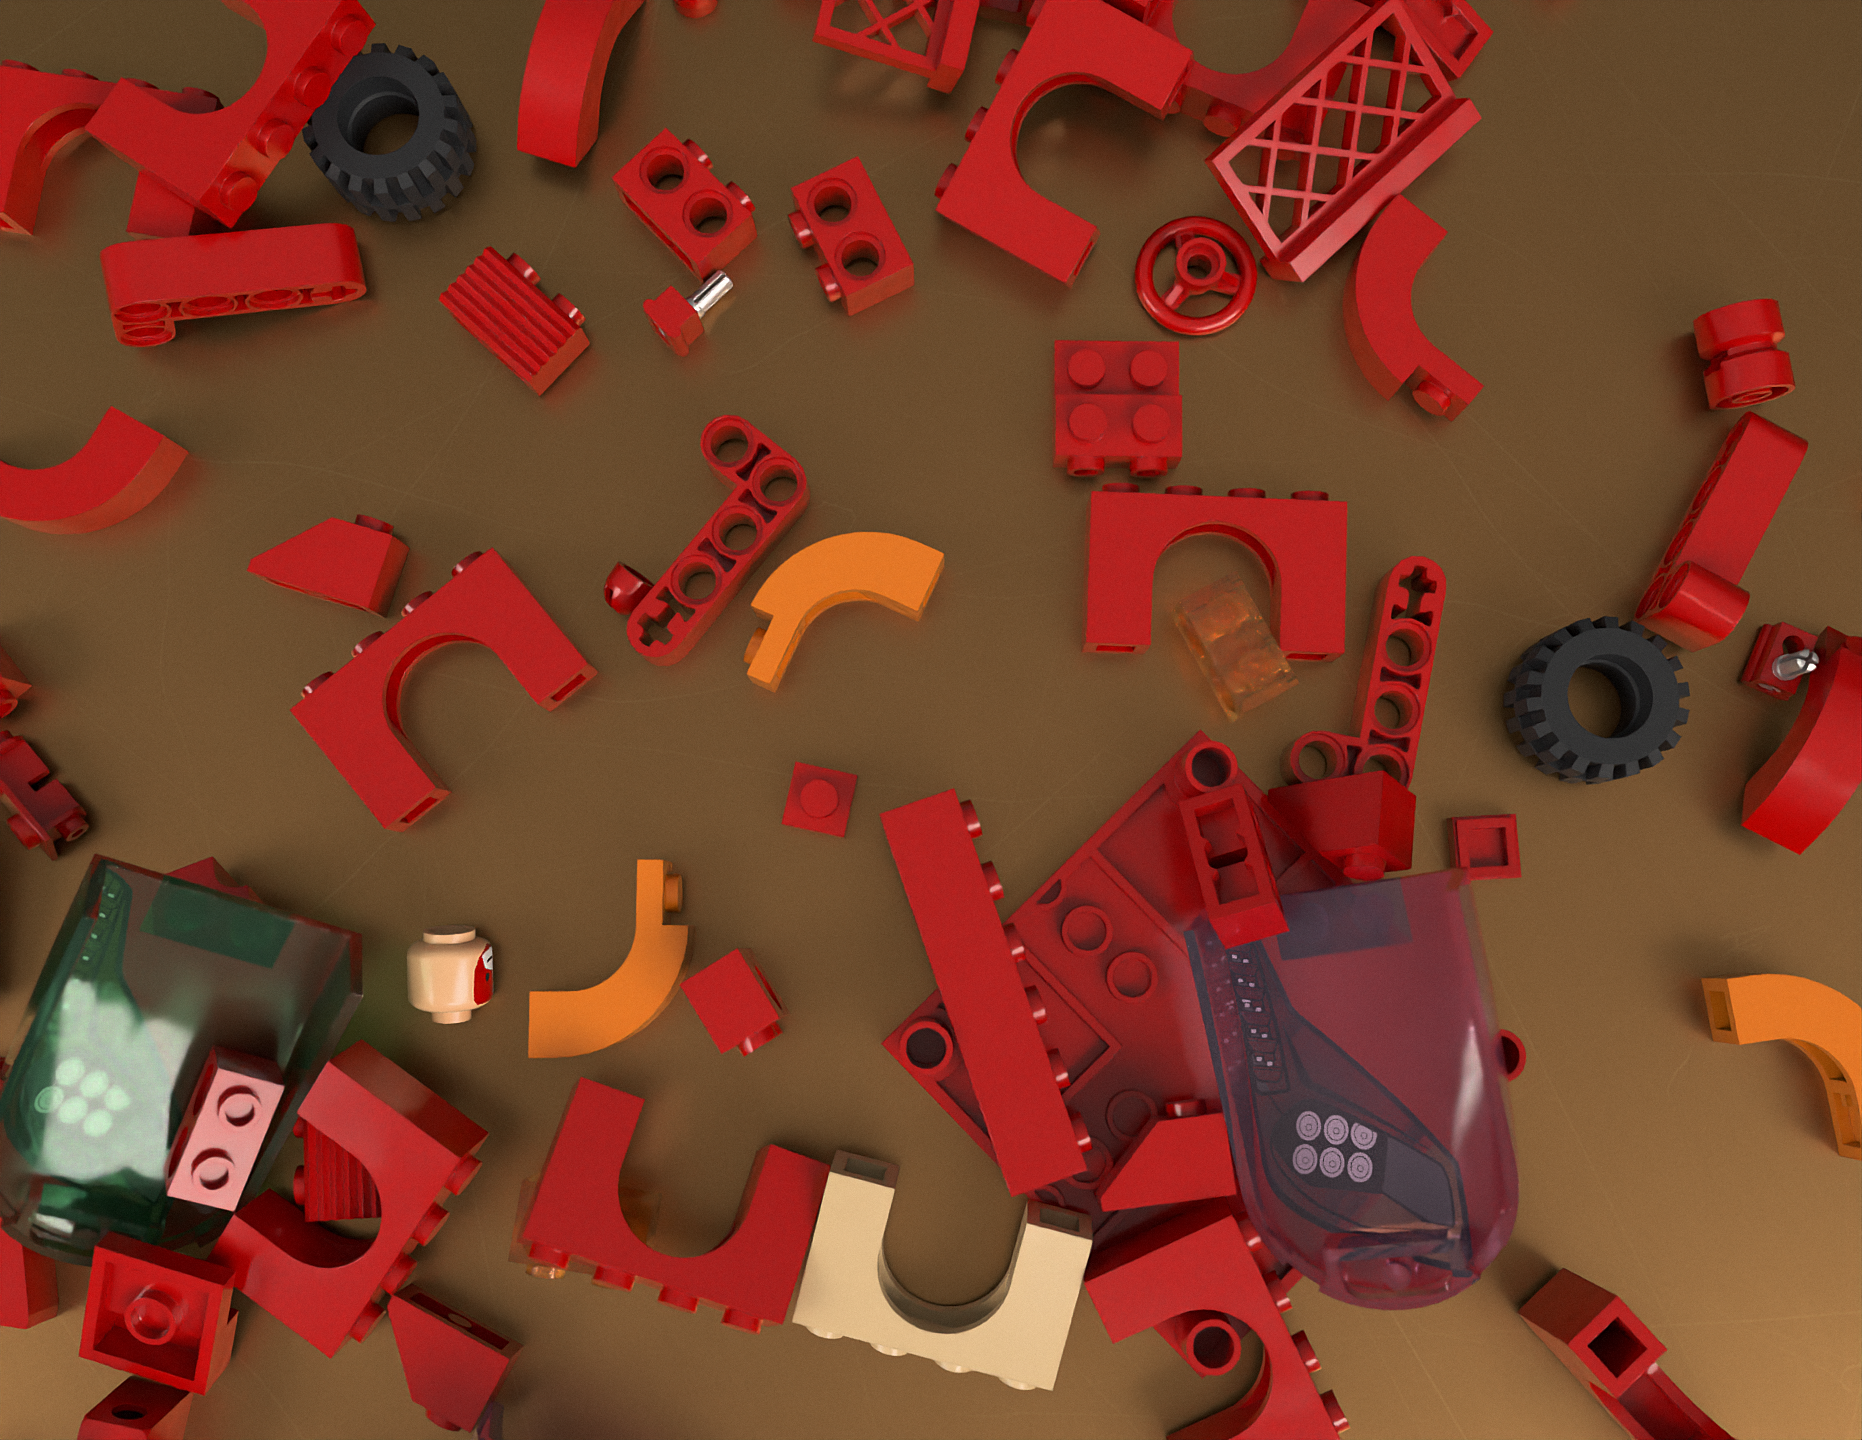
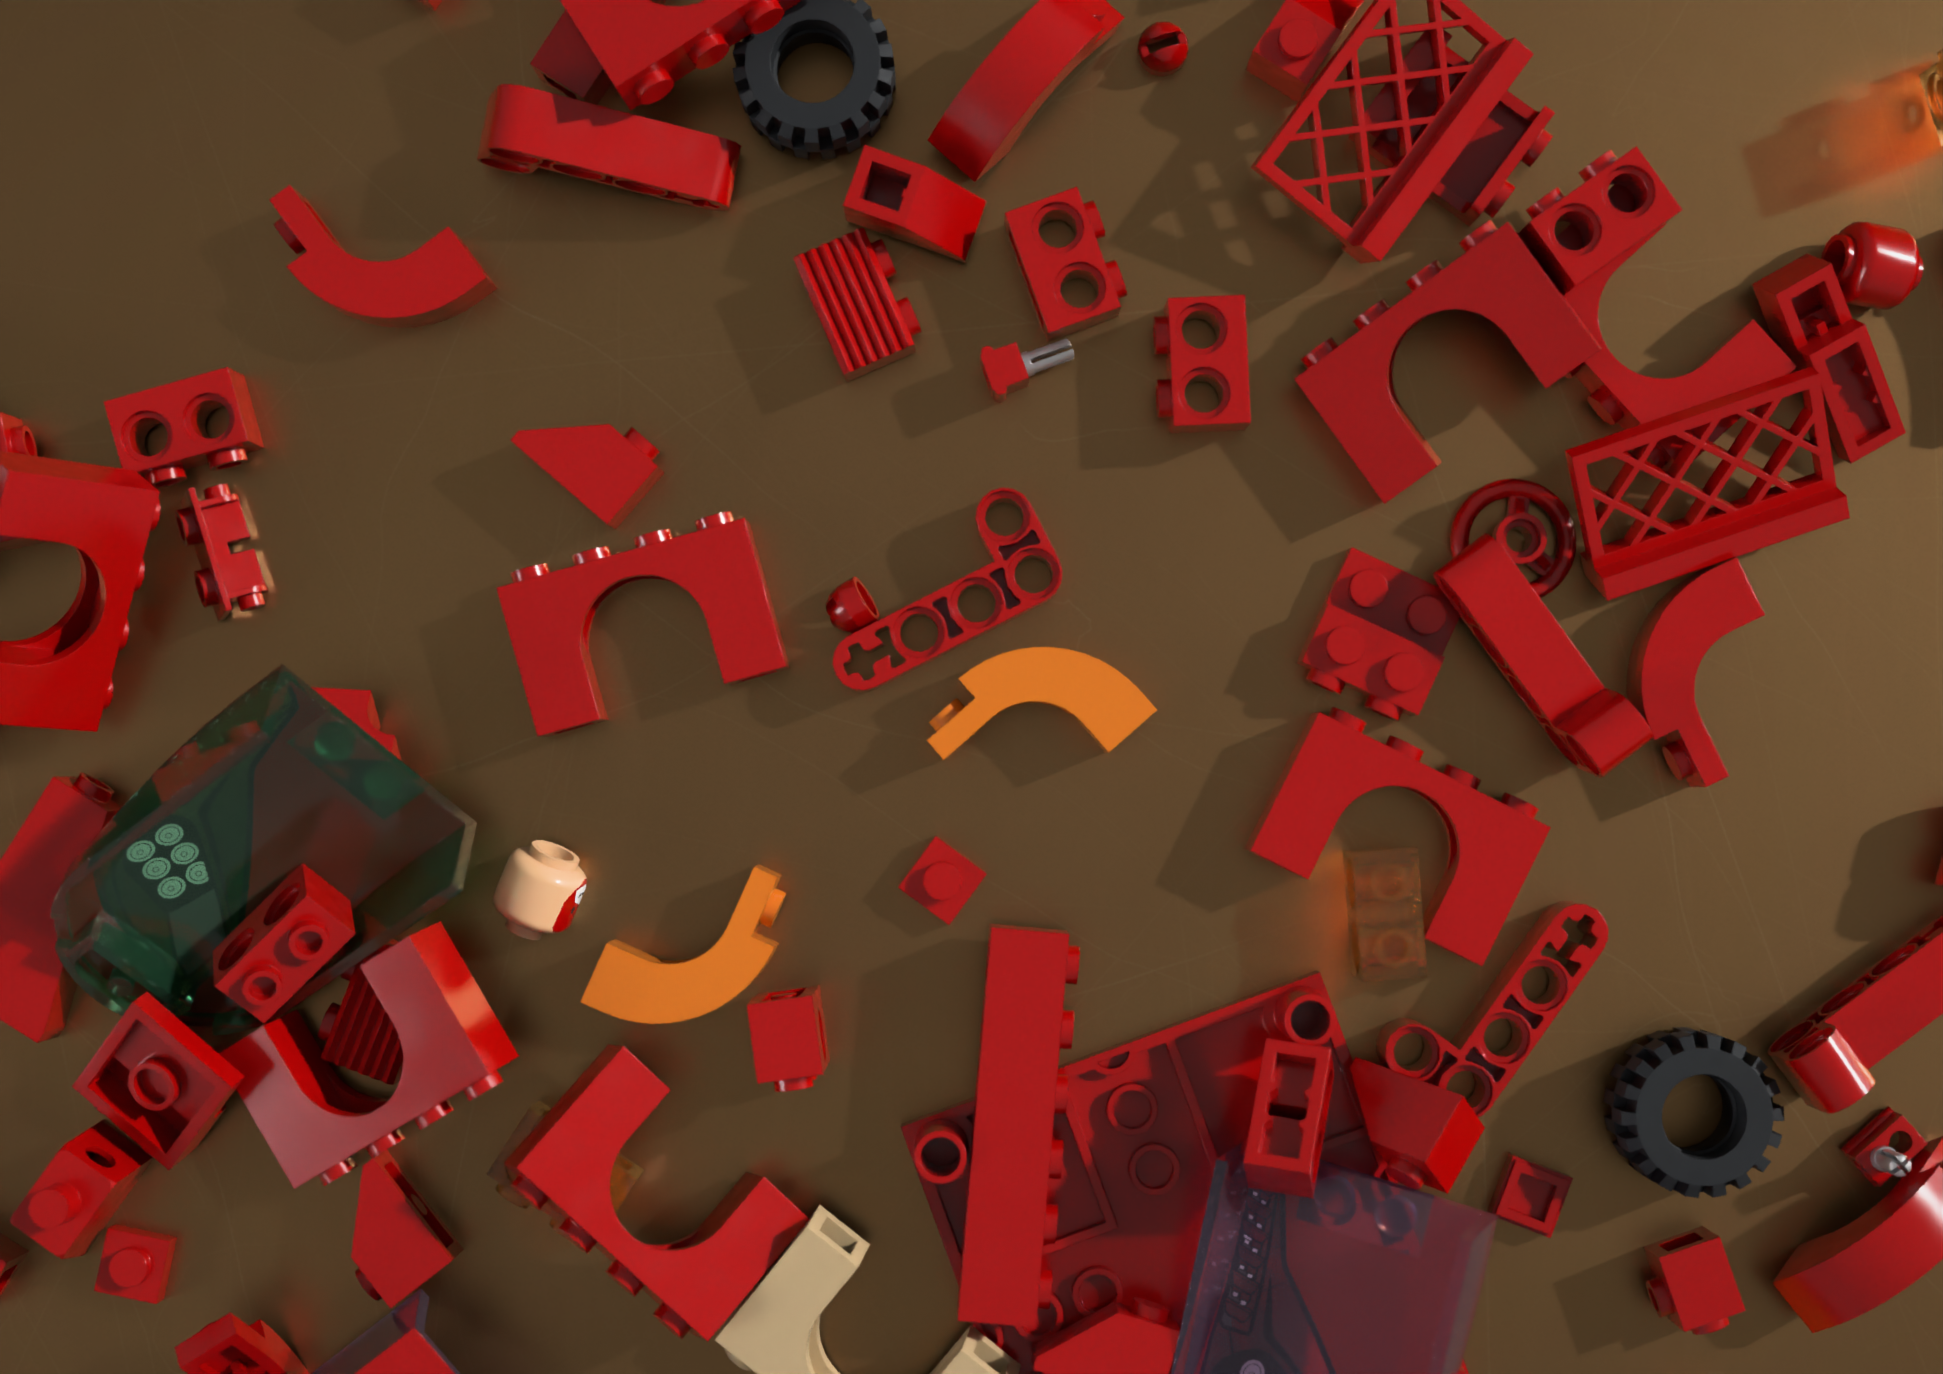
camera: 25 degrees right, 5 degrees up
none -> red slope [843,145,986,262]
none -> red beam [1433,533,1653,778]
none -> red brick [1643,1226,1746,1335]

